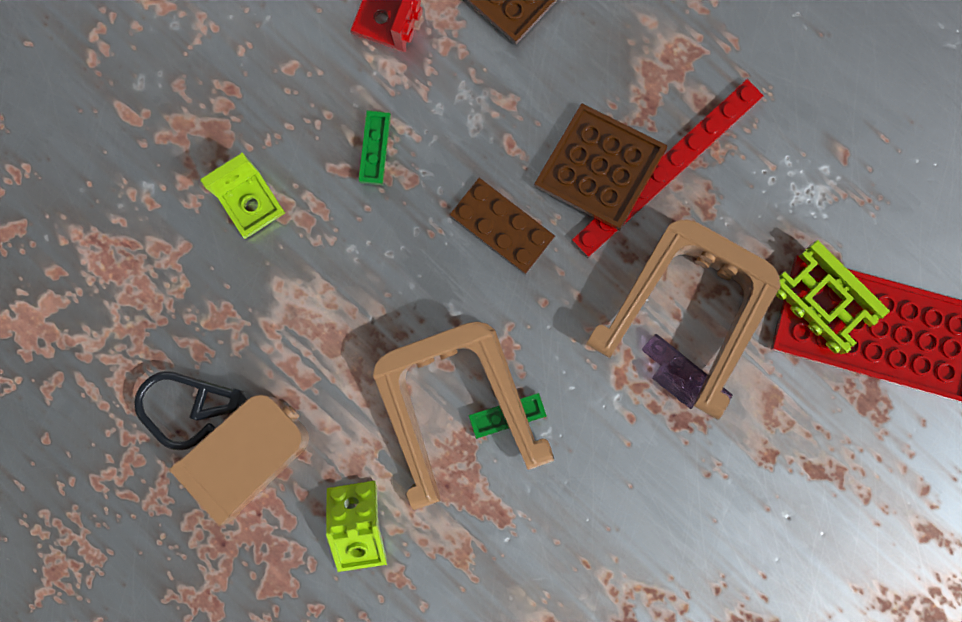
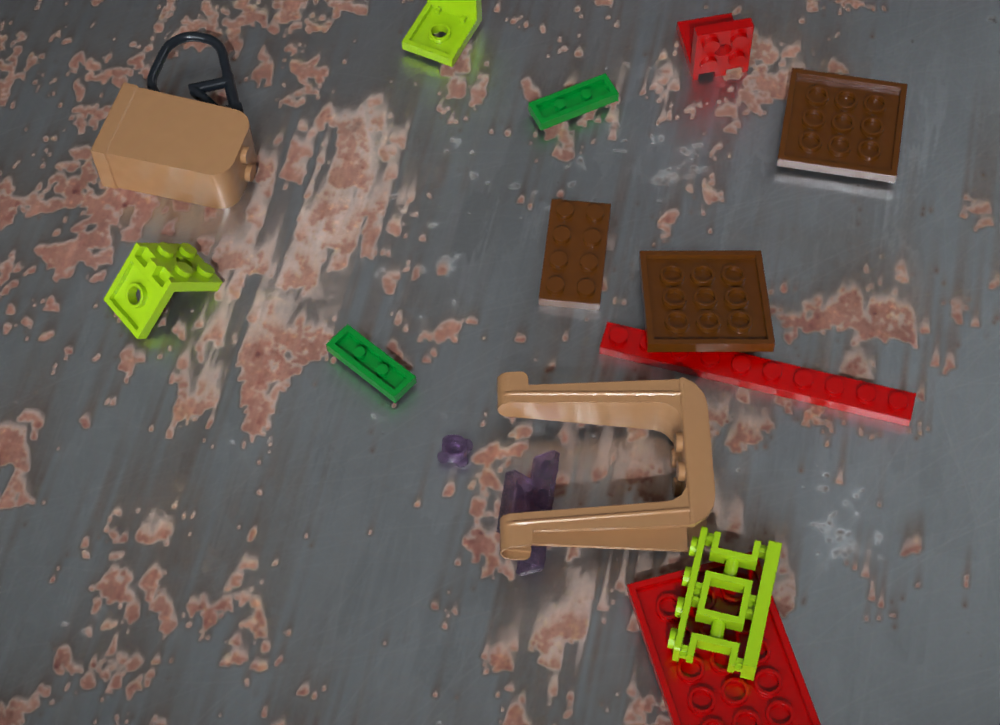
camera: 55 degrees right, 25 degrees down
medium nougat piece [373,321,555,510] -> none
none -> clear purple plate [437,435,473,468]

